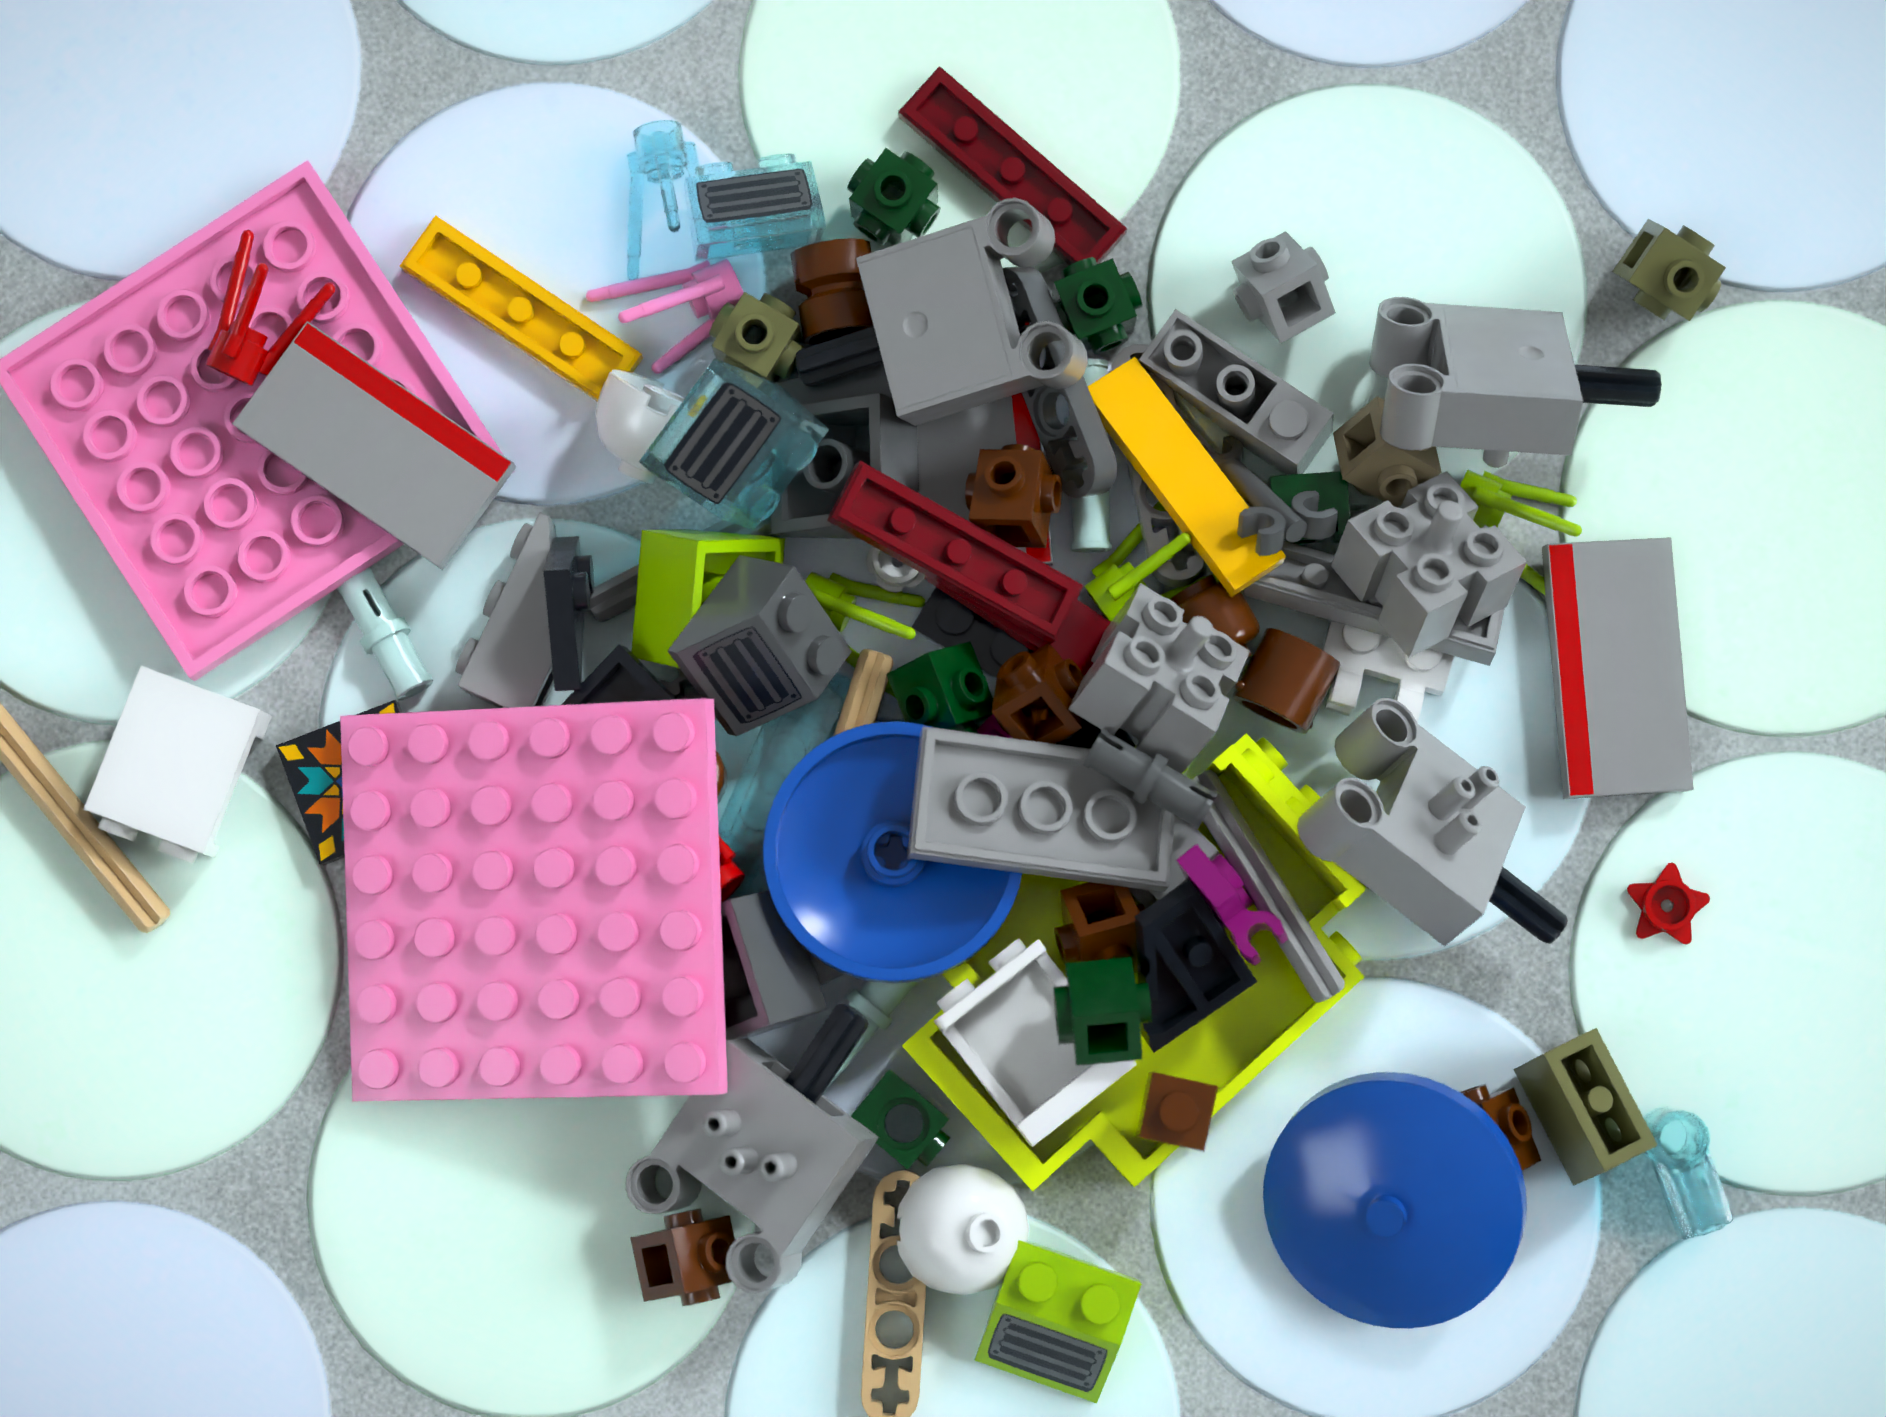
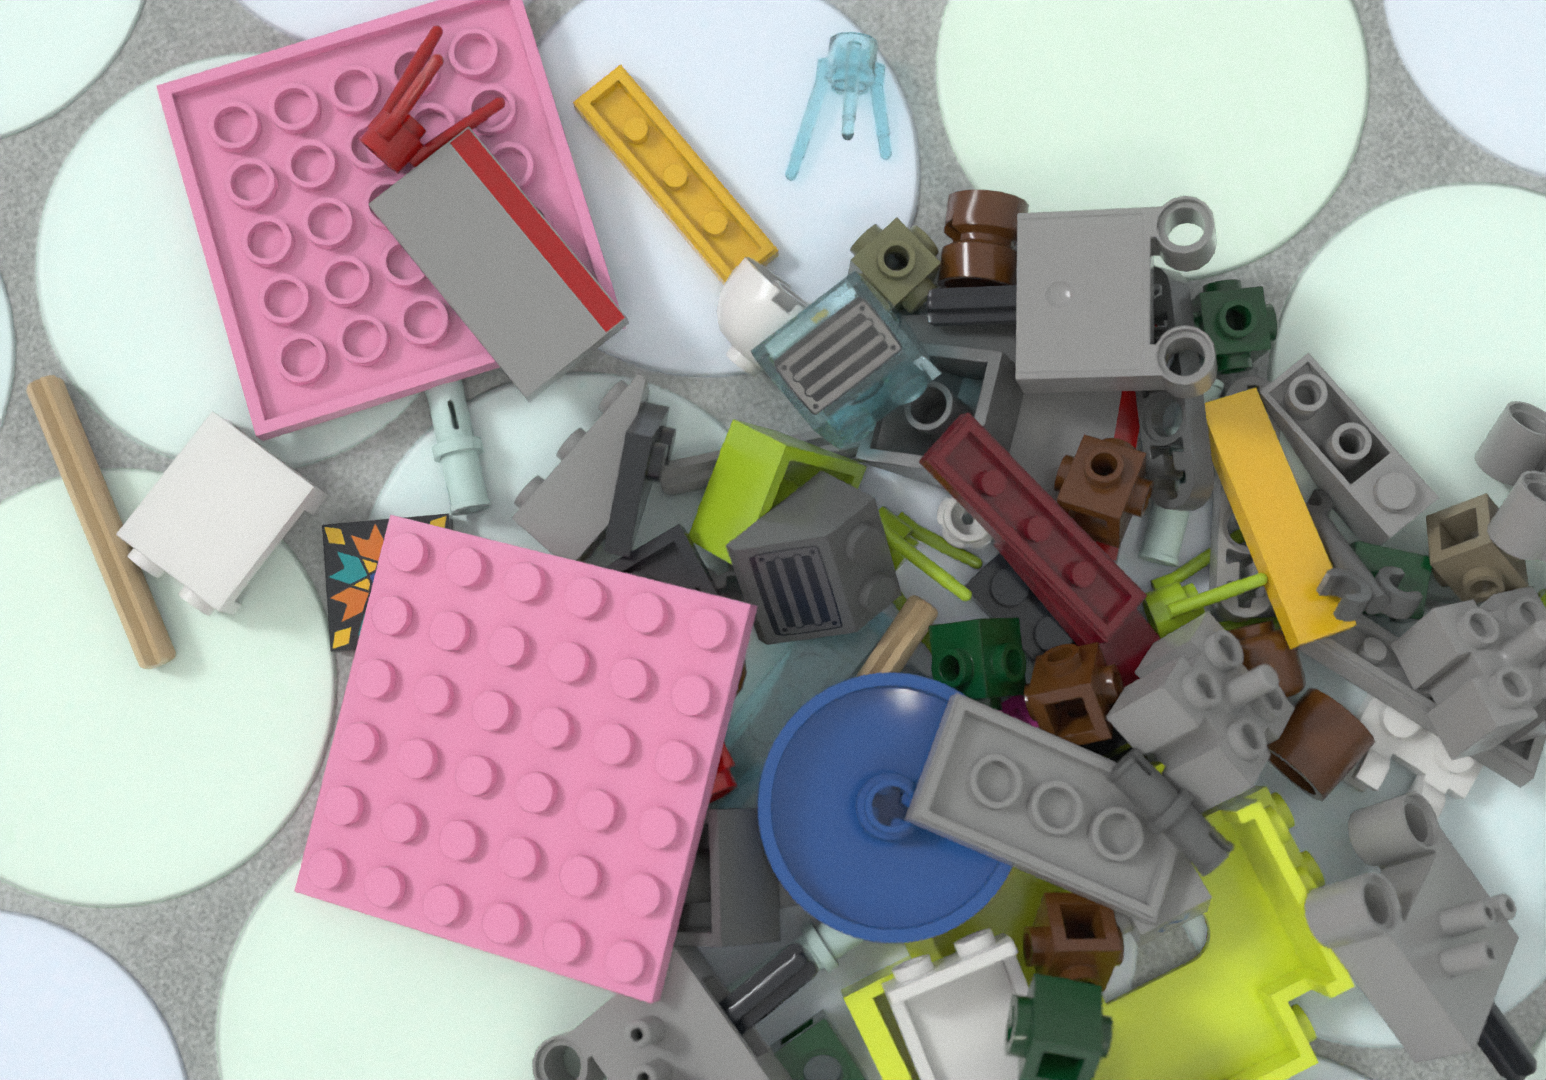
camera: 10 degrees right, 0 degrees up
bright pink plant [586,258,743,374] -> none
clear light blue slope [684,153,826,262] -> none
dark green brick [847,148,941,246] -> none
dark red tile [898,66,1127,265] -> none
black wing [1135,879,1257,1053] -> none
magenta plate [1176,843,1288,966] -> none
light grey axle [1192,770,1345,1003] -> none
light grey brick [1231,231,1336,343] -> none

